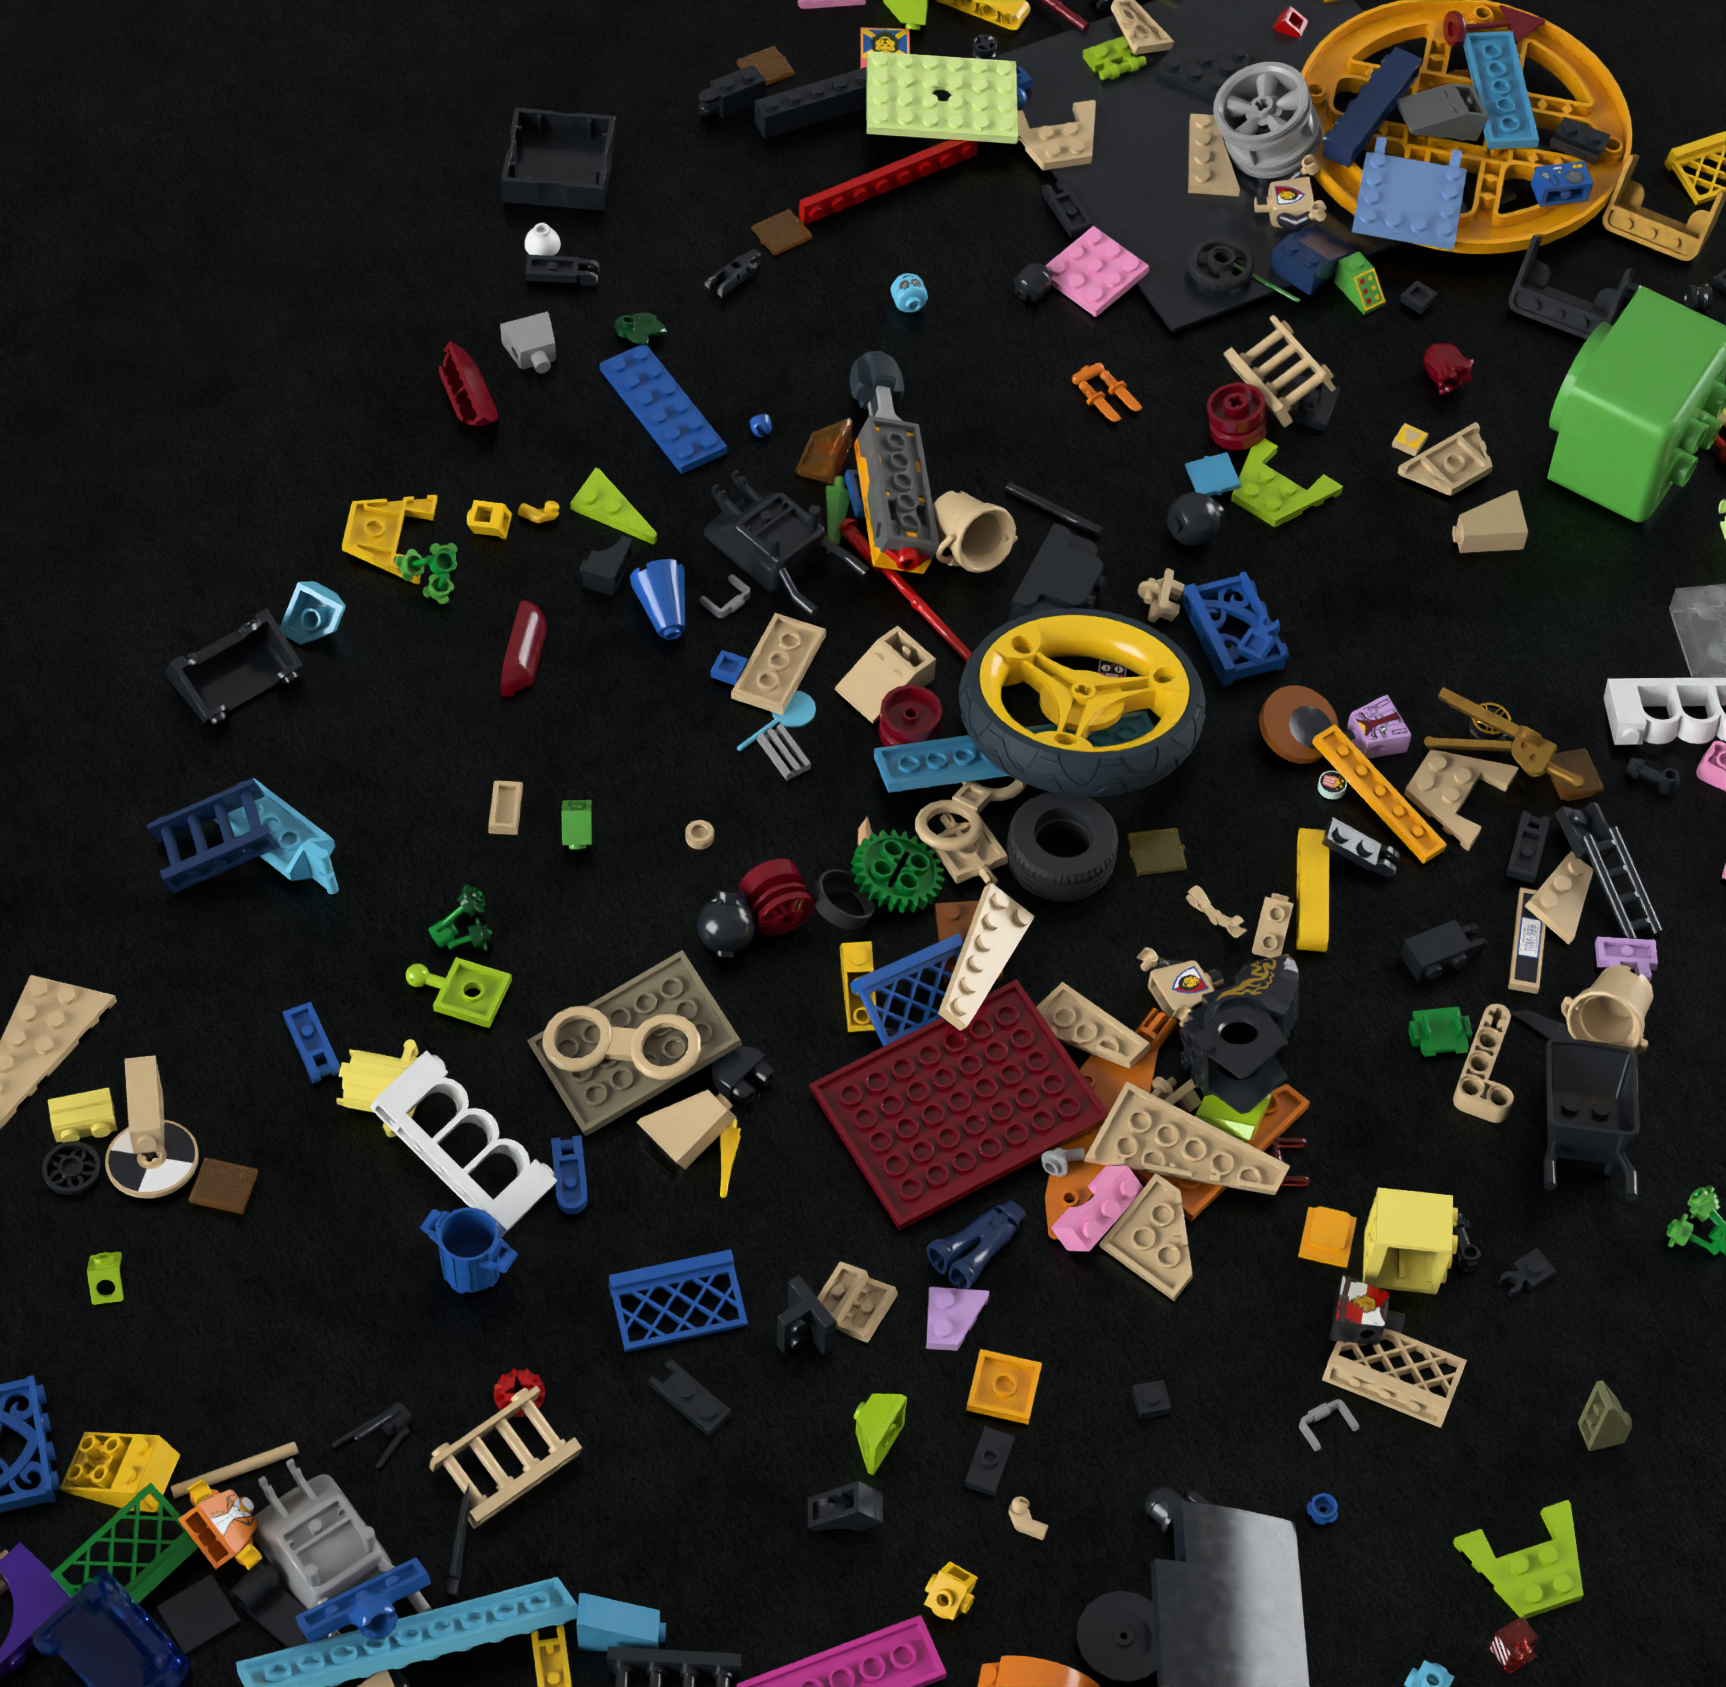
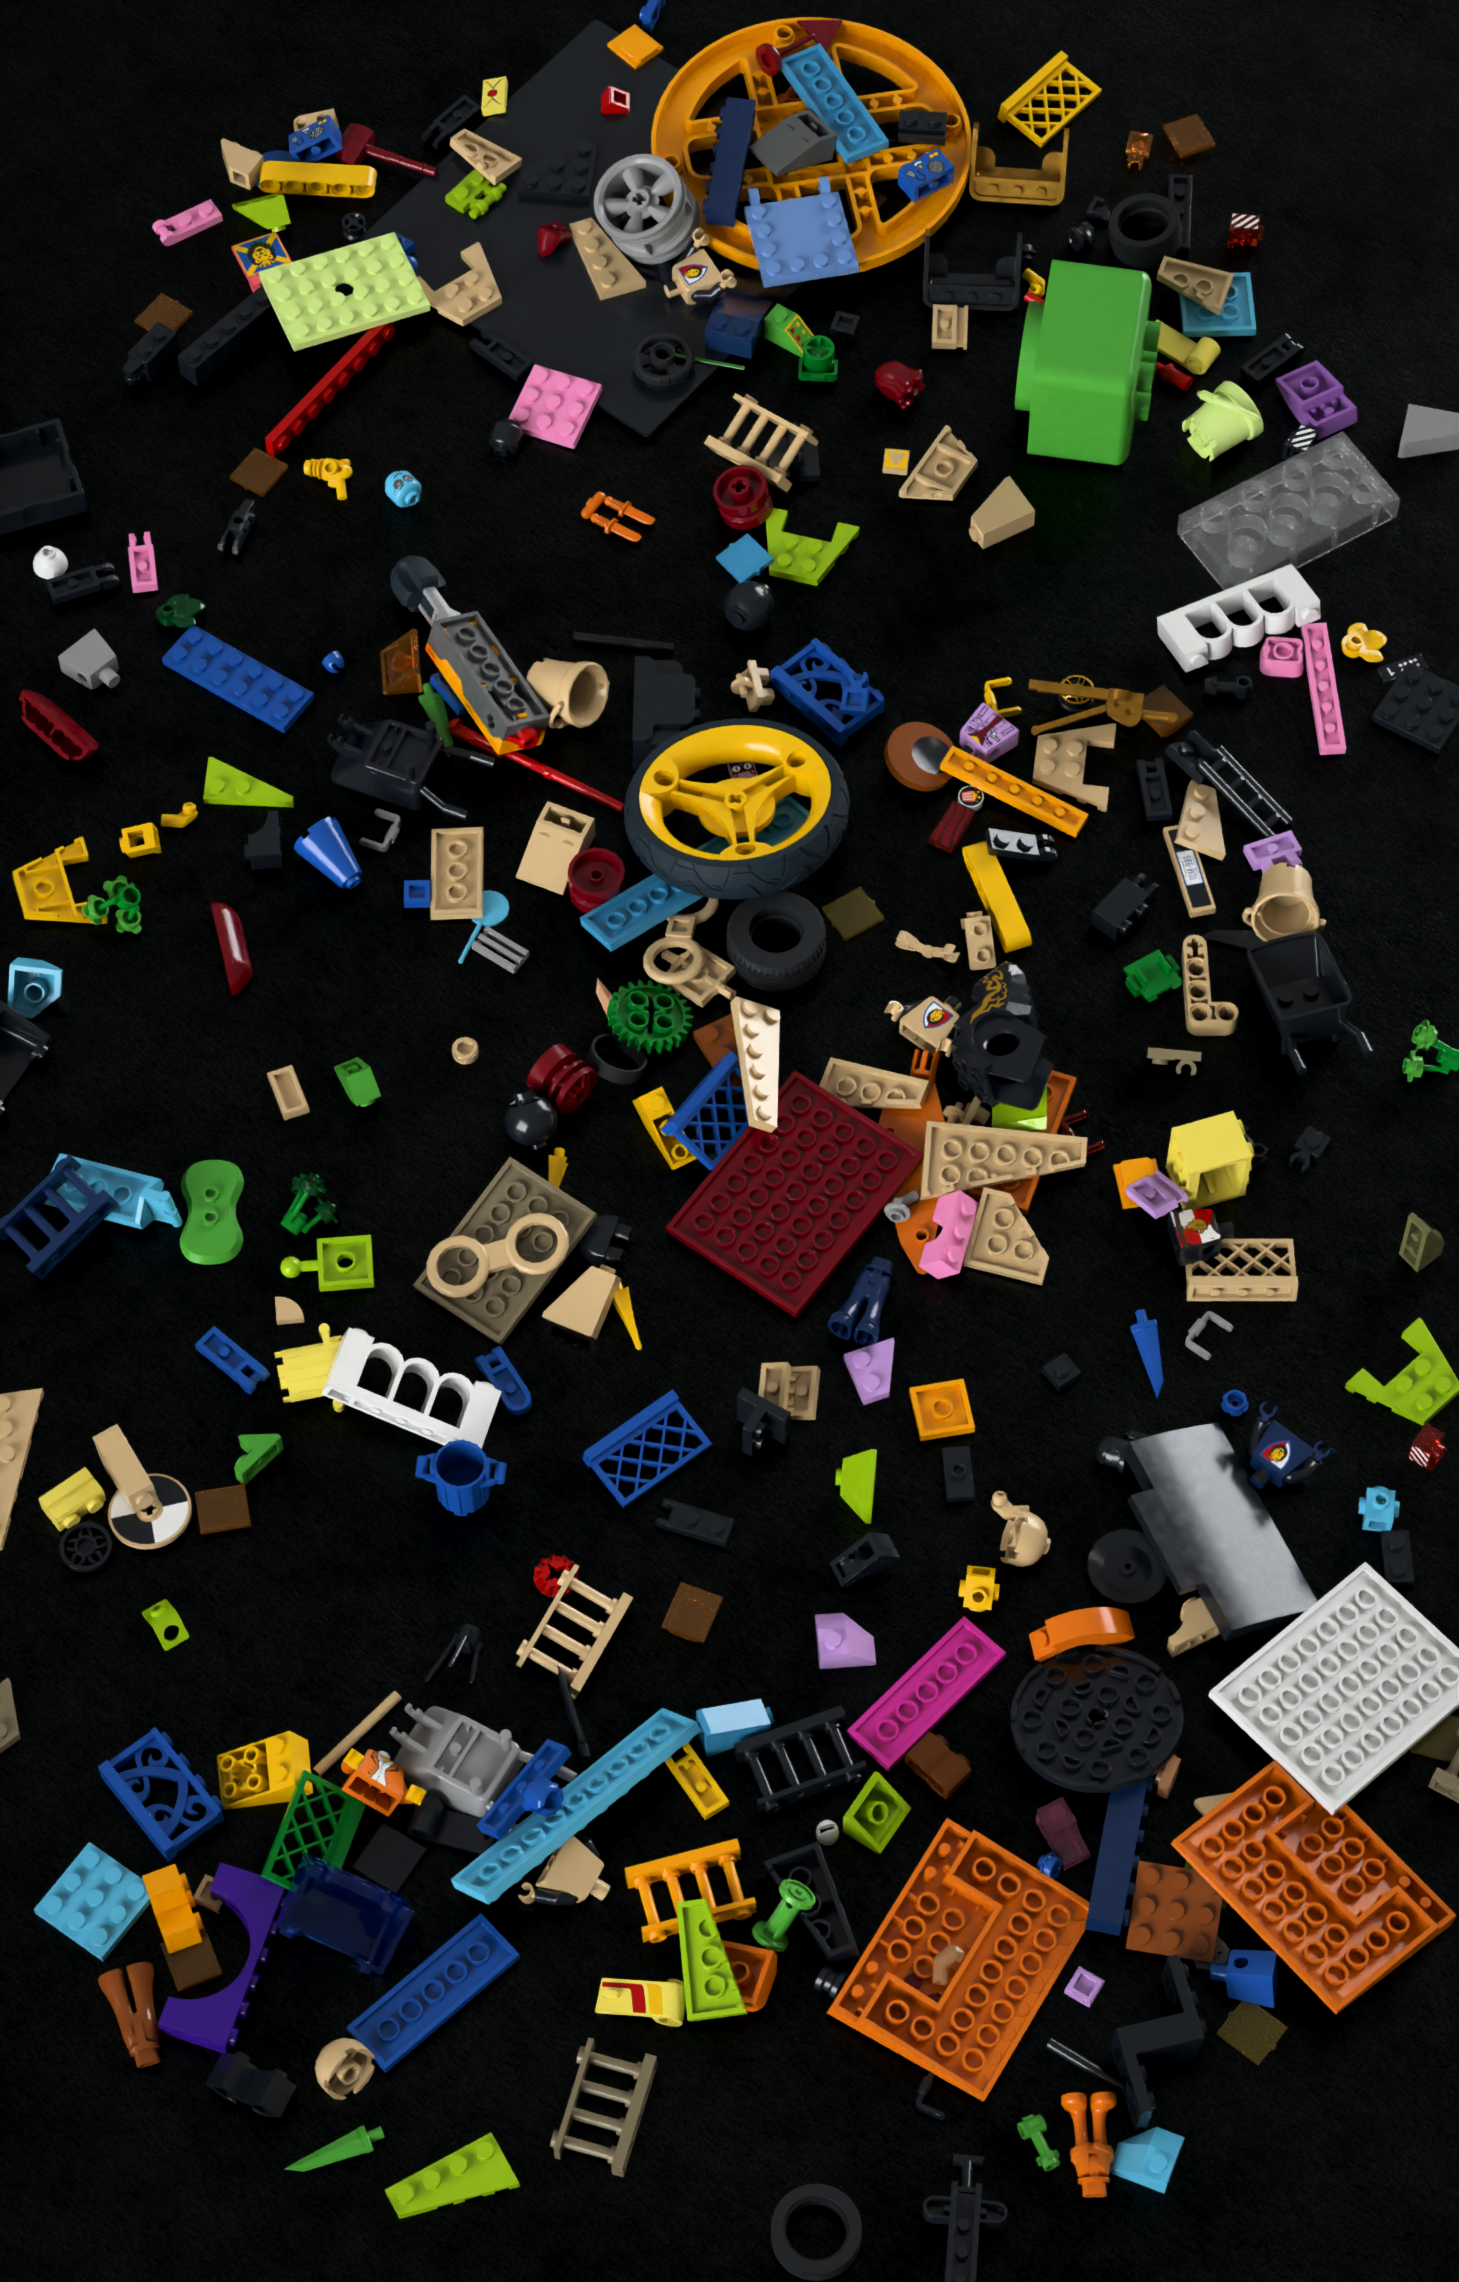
camera: 20 degrees left, 5 degrees up
none -> bright pink hinge [128,531,158,593]
none -> bright green plate [180,1160,244,1265]
none -> bright green slope [234,1434,284,1486]
none -> tan tile [275,1297,305,1325]
none -> yellow piece [304,458,352,500]
none -> dark red plate [537,221,572,257]
none -> yellow piece [548,1147,568,1188]
none -> clear orange piece [662,1582,723,1643]
none -> green piece [798,335,838,382]
none -> lavender slope [815,1613,876,1669]
none -> tile [929,800,976,853]
none -> tan plate [932,304,968,350]
none -> yellow piece [984,677,1022,718]
none -> tan cylinder [1000,1508,1051,1567]
none -> lavender plate [1125,1170,1188,1219]
none -> blue bar [1130,1309,1164,1398]
none -> dark tan plate [1147,1047,1202,1075]
none -> torso [1248,1401,1334,1489]

